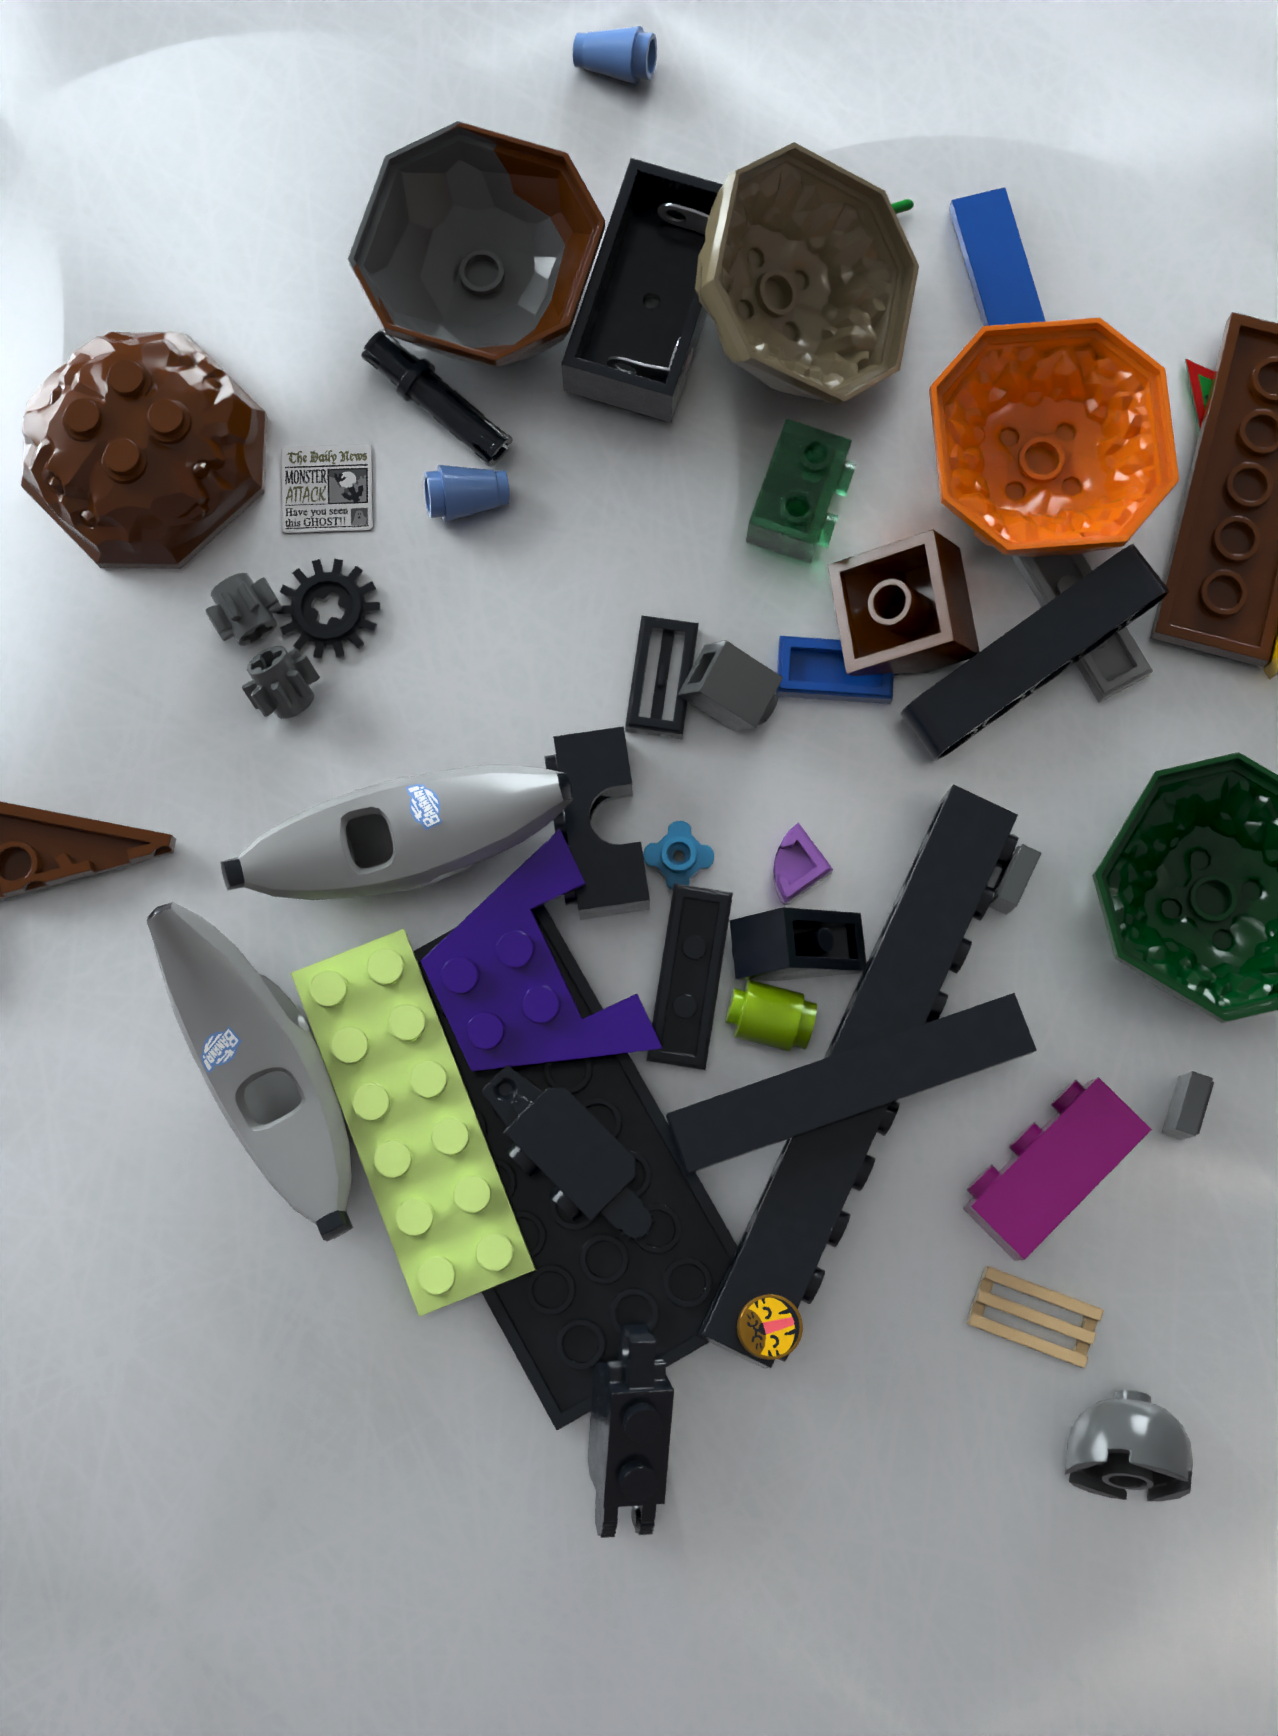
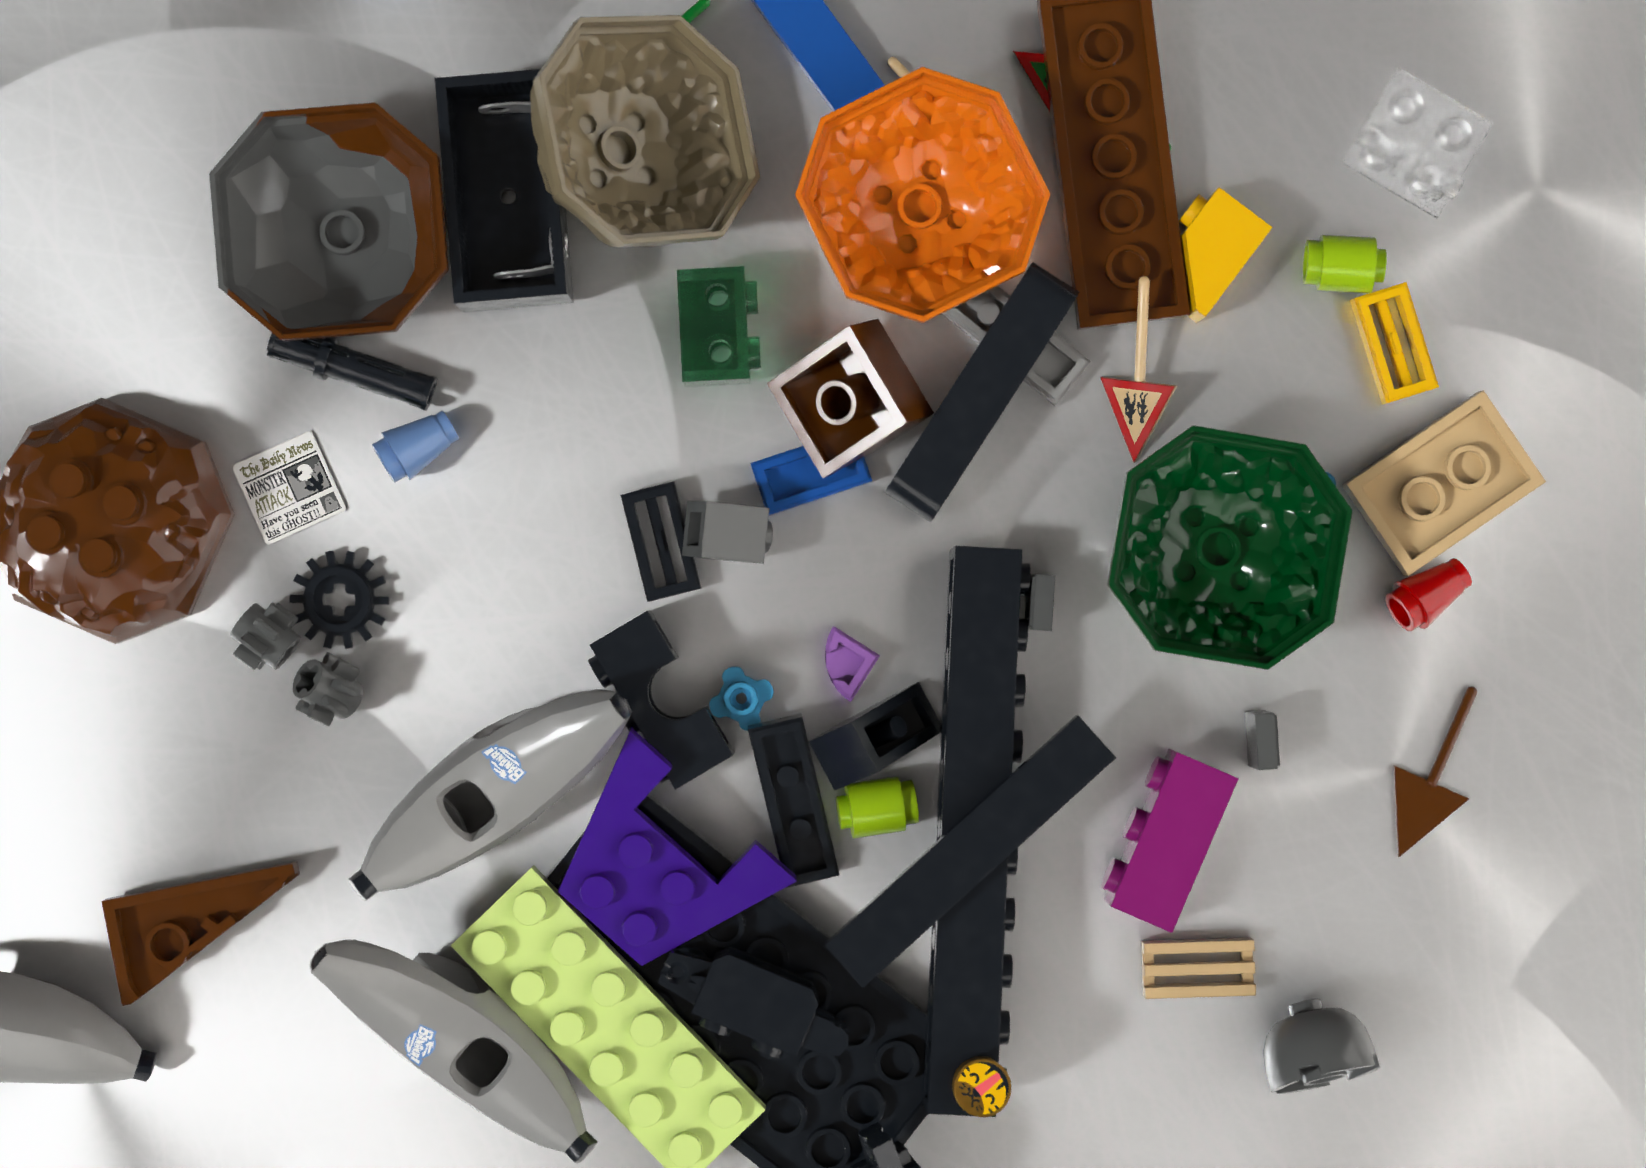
camera: 30 degrees left, 10 degrees up
none -> piece [1100,276,1177,463]

